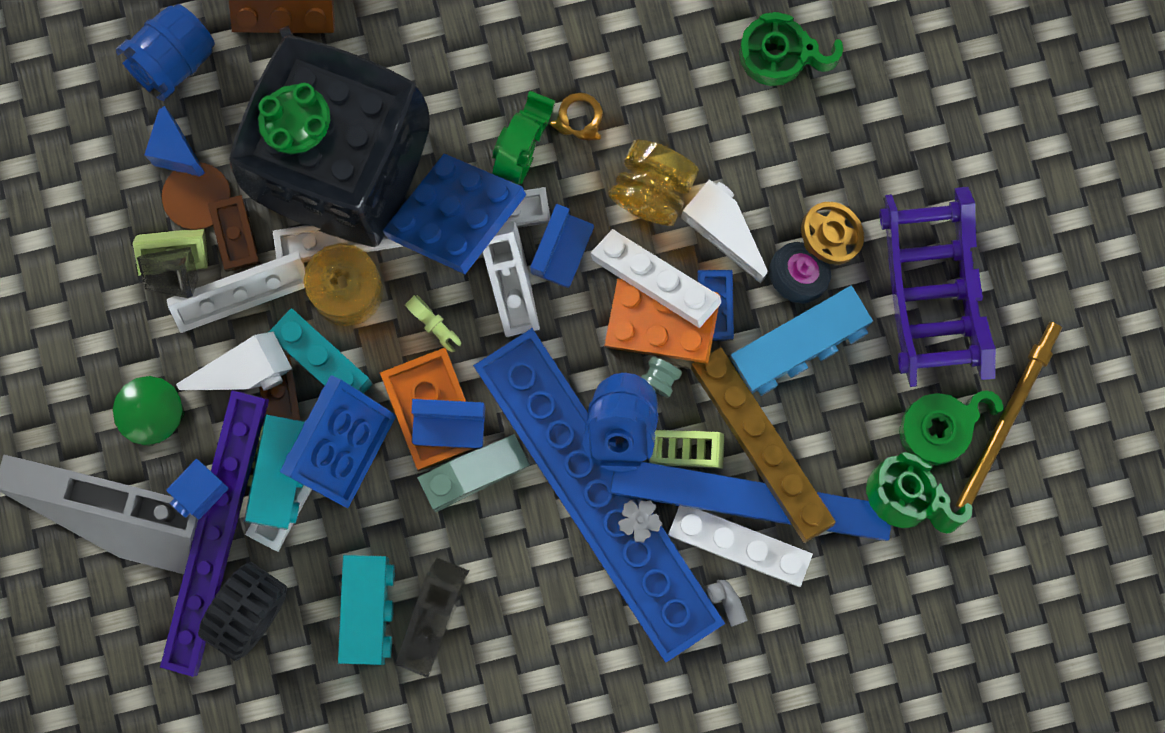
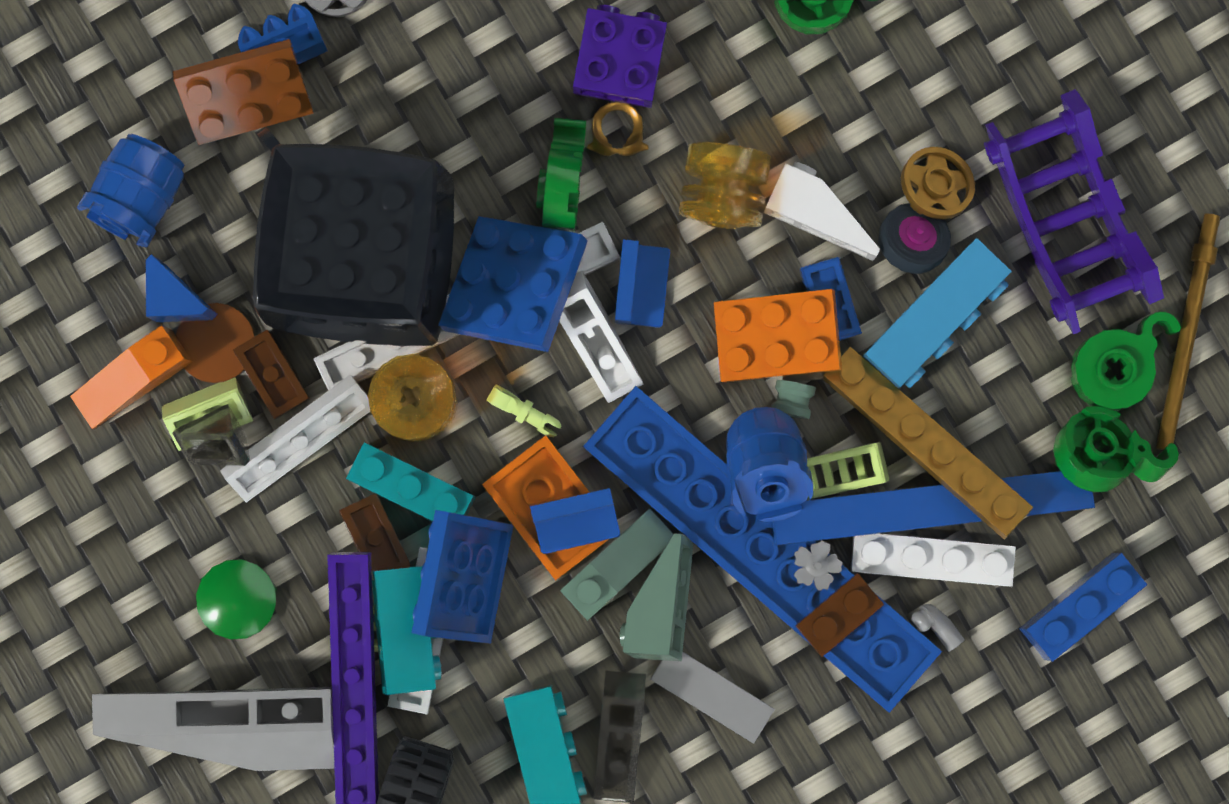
camera: 15 degrees left, 5 degrees up
blue brick [166,458,229,519] -> none
white slope [176,332,292,390] -> none
green dish [258,83,330,154] -> none
white plate [590,229,721,328] -> none
none -> orange slope [70,325,193,429]
none -> dark purple brick [573,5,667,108]
none -> sand green slope [620,534,694,661]
none -> light grey tile [650,652,775,744]
none -> reddish brown plate [795,573,884,657]
none -> blue brick [1019,553,1147,662]

